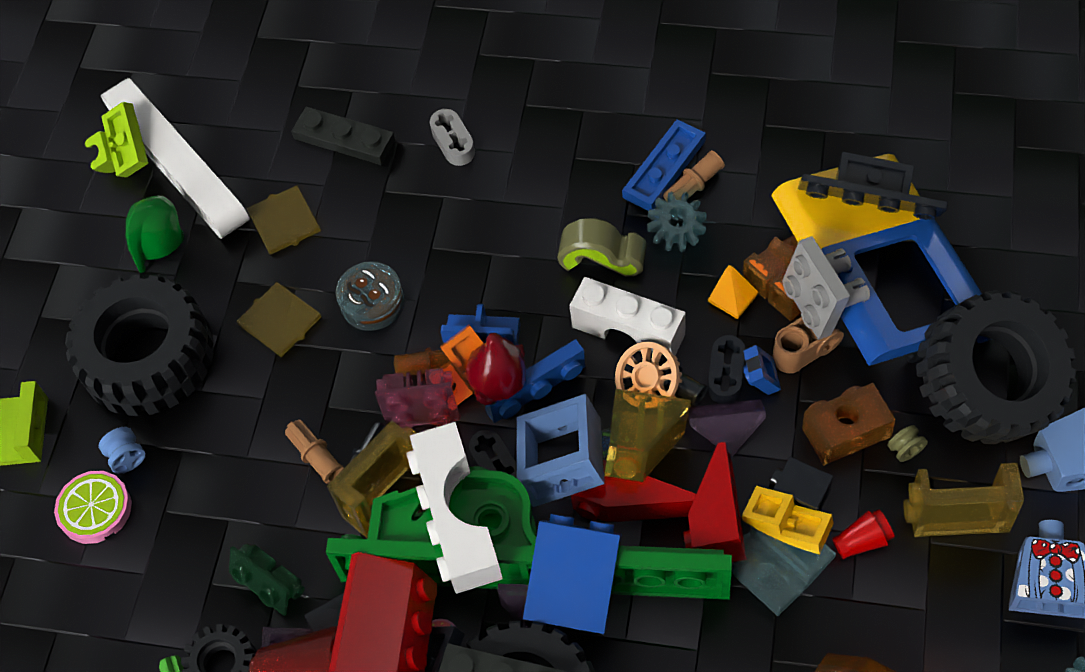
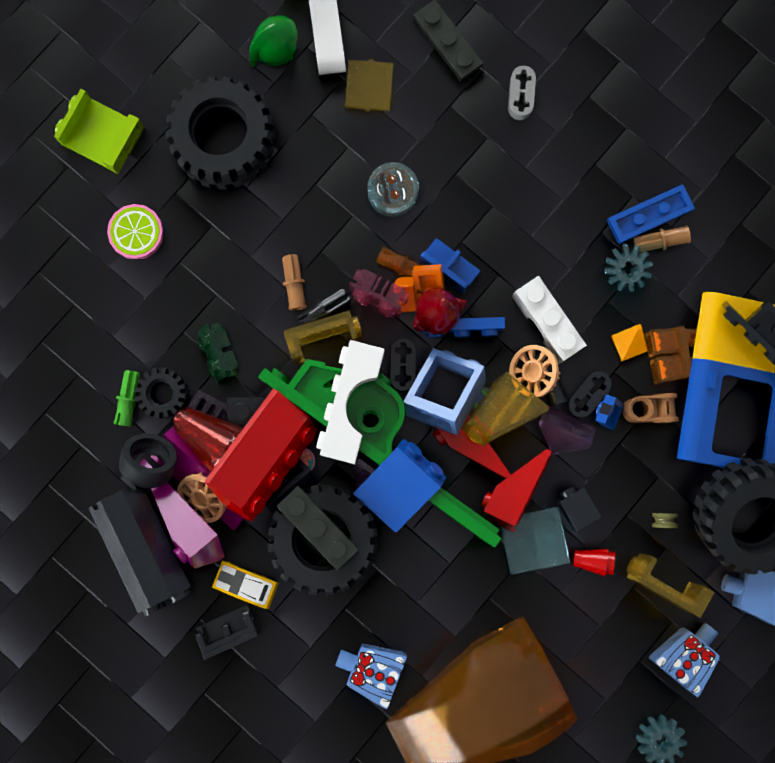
camera: 20 degrees right, 25 degrees up
medium blue wheel [99,427,146,474] -> none
clear yellow piece [237,282,321,357] -> none
olive animal [557,218,647,277] -> none
yellow slope [742,486,834,555] -> none
light grey plate [782,236,870,340] -> none
clear orange brick [802,383,896,466] -> none

